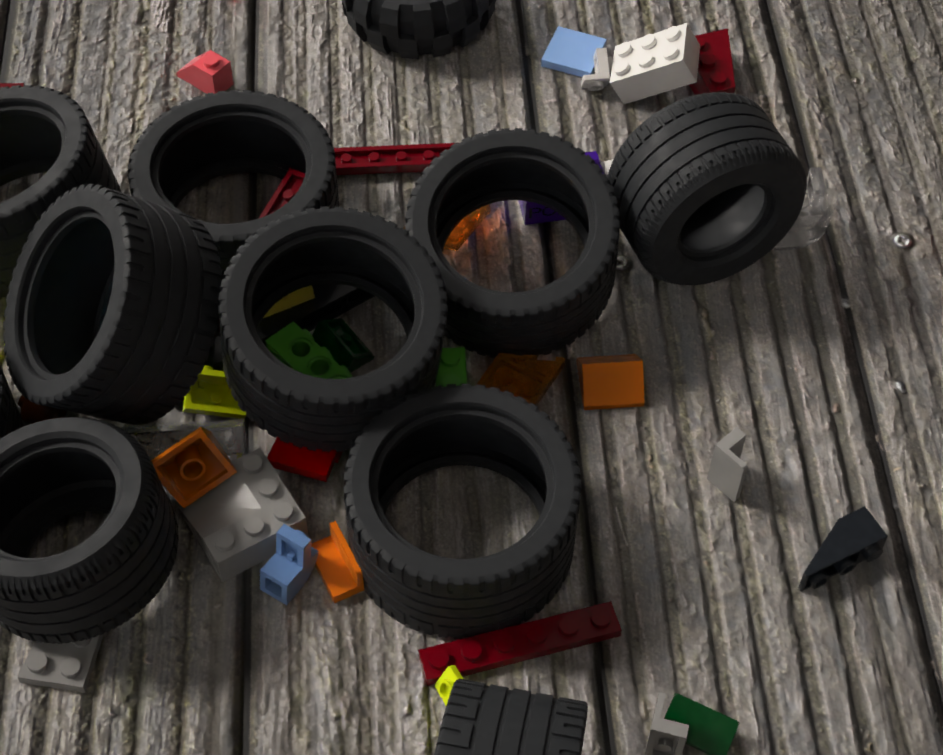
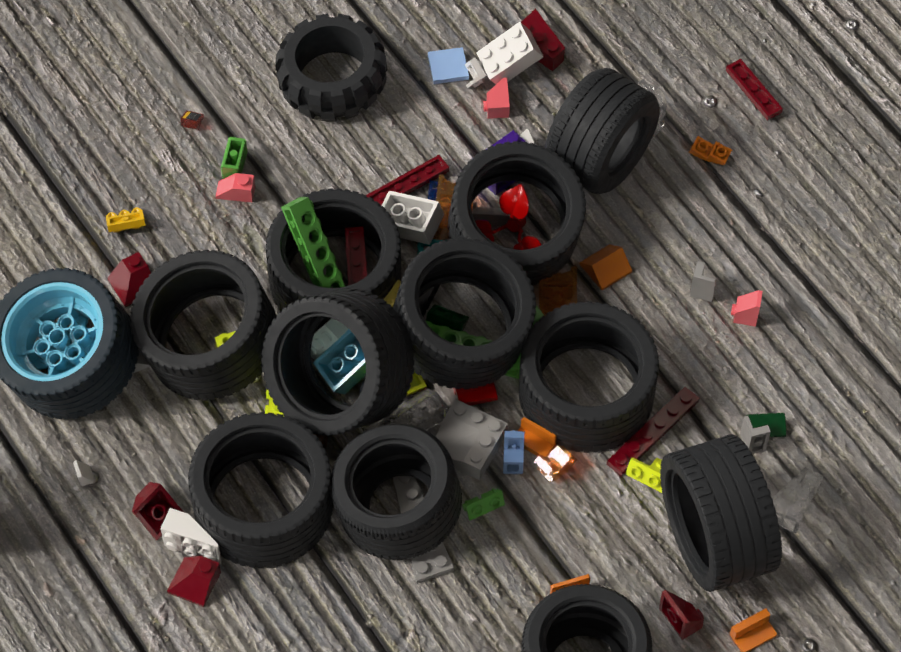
camera: 30 degrees left, 5 degrees up
orange slope [151,427,237,508] -> none
black slope [798,506,888,592] -> none
none -> yellow plate [106,207,146,233]
none -> bright green brick [221,137,248,179]
none -> bright green brick [281,197,345,288]
none -> white brick [382,191,444,245]
none -> bright green hinge [462,488,505,521]
none -> light grey hinge [472,202,510,226]
none -> red plant [475,184,542,250]
none -> coral slope [483,77,510,119]
none -> clear orange brick [534,445,577,482]
none -> orange slope [689,136,732,165]
none -> coral slope [731,290,763,327]

